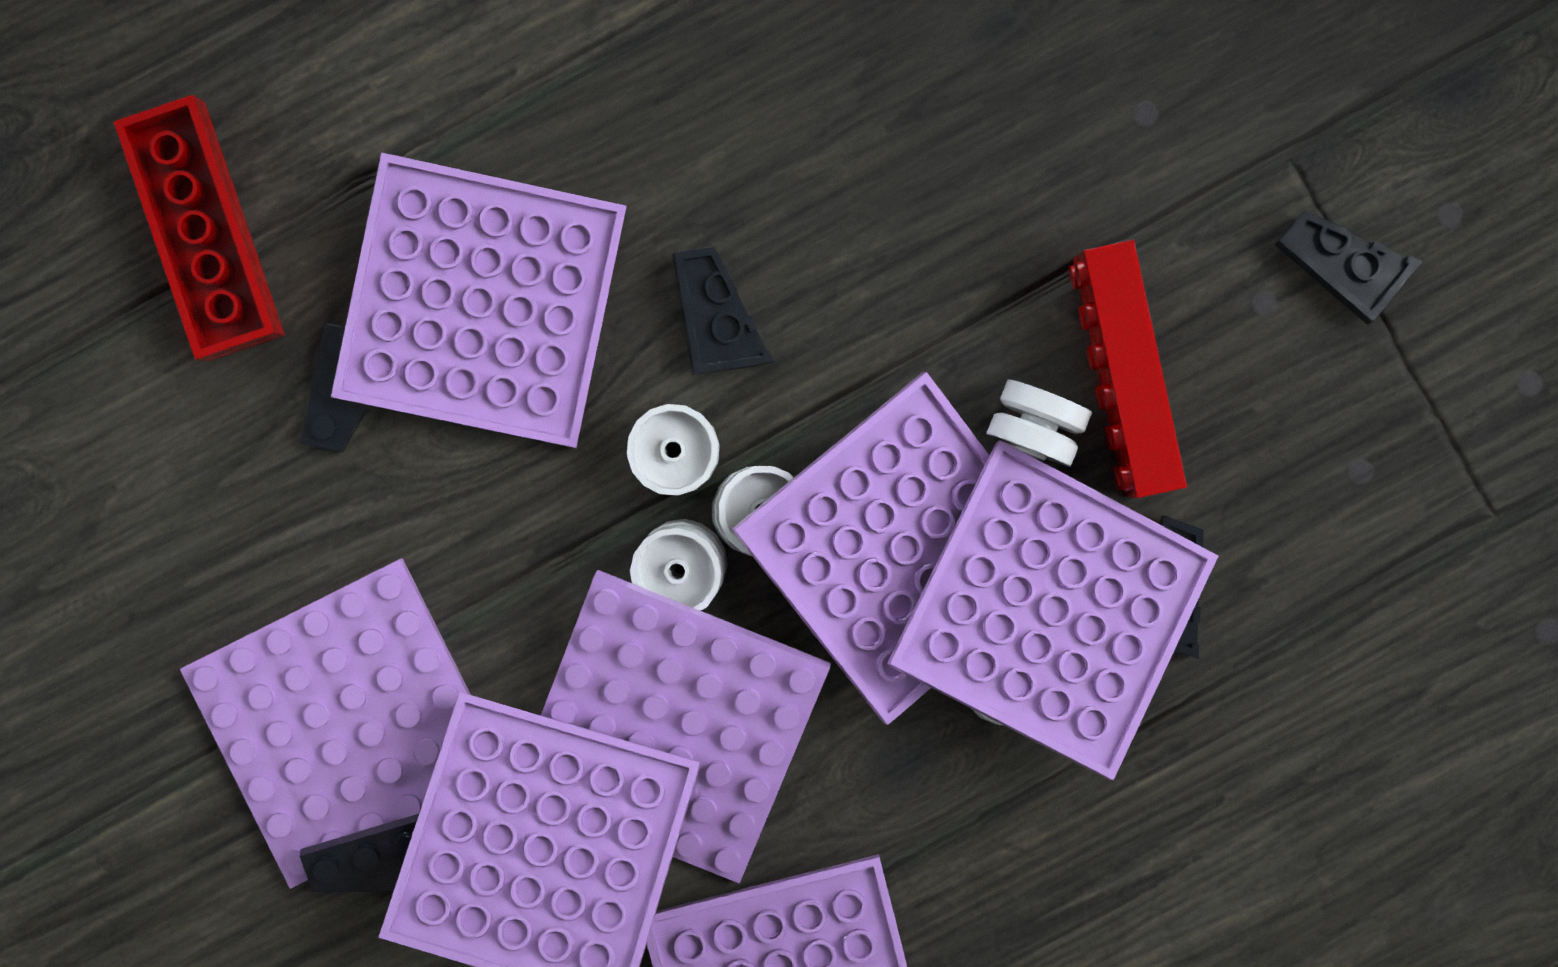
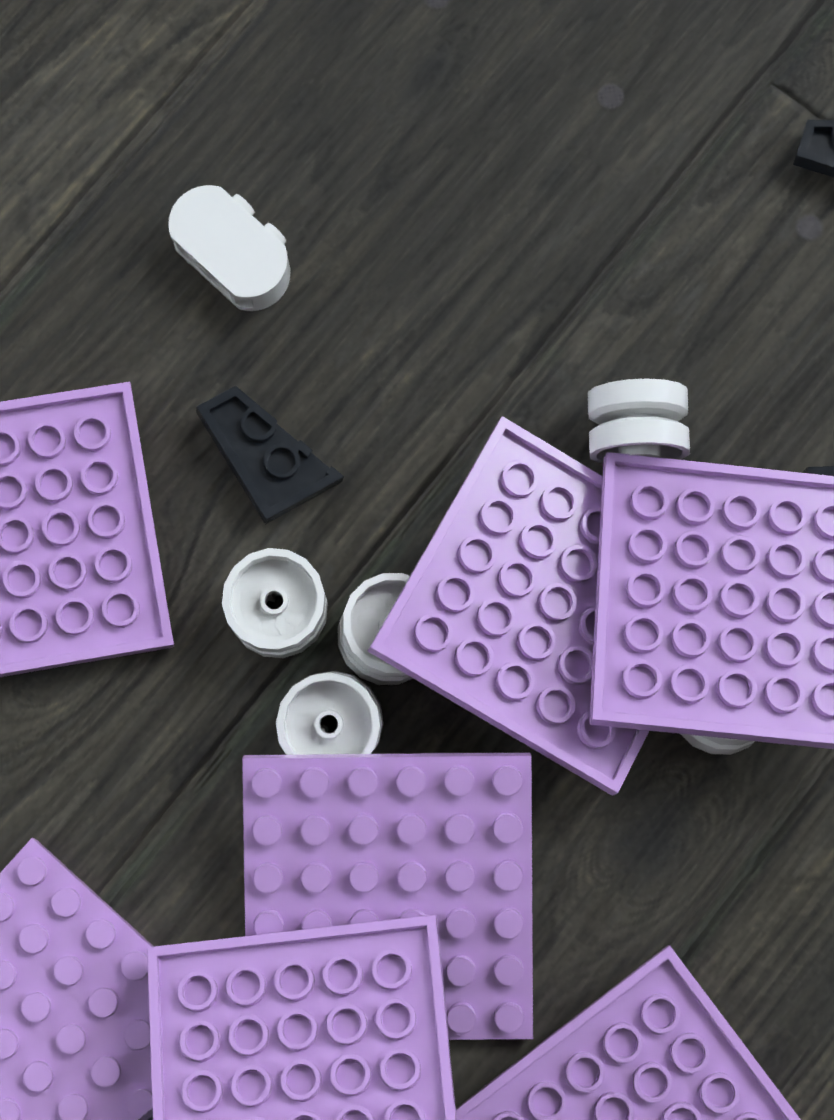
camera: 20 degrees left, 10 degrees down
red brick [1069,240,1187,498] -> none
none -> white brick [169,185,291,311]

